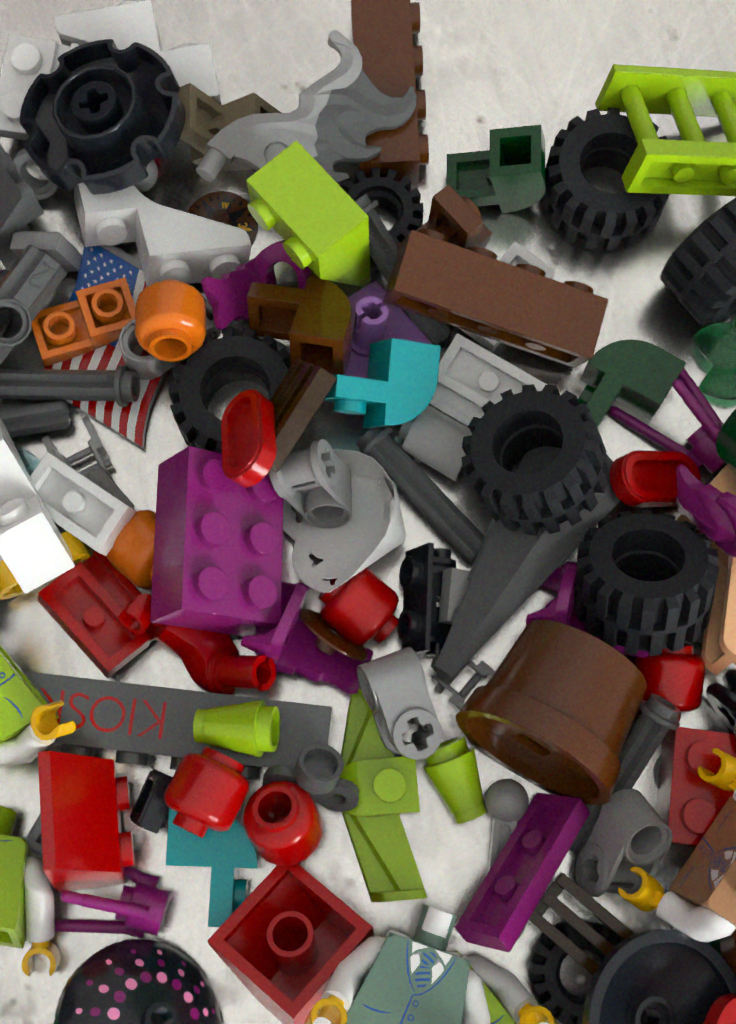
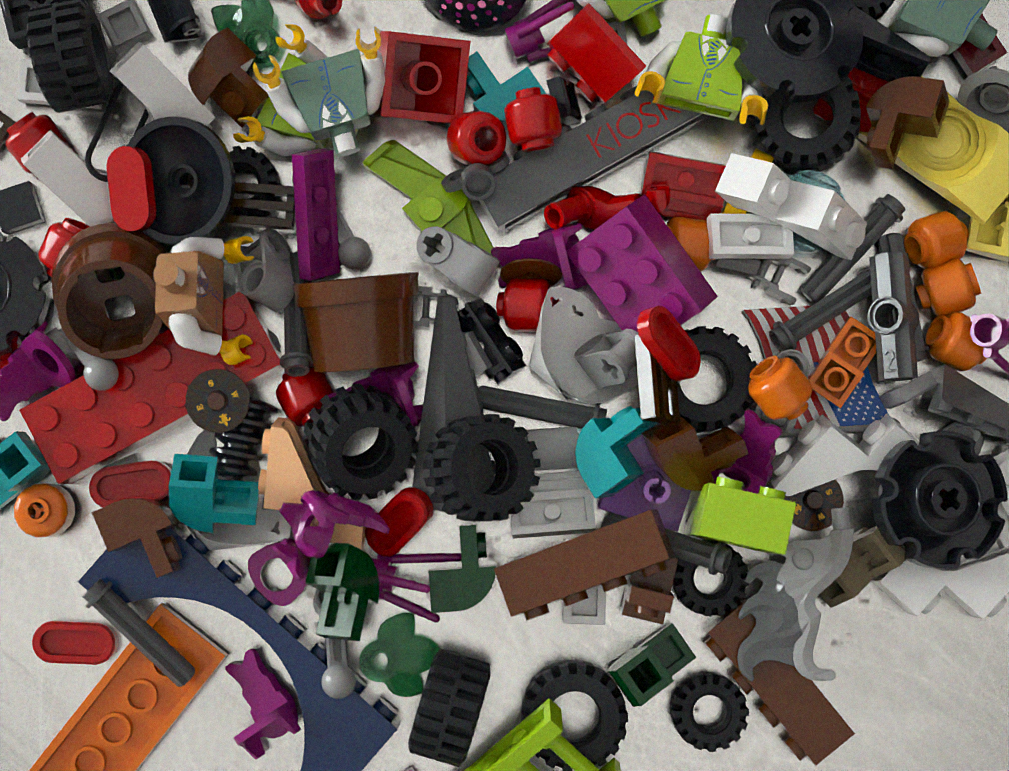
camera: 145 degrees right, 10 degrees up
lime cone [193,700,281,757] -> none
lime cone [423,736,487,824] -> none
none -> black tyre [670,672,749,752]

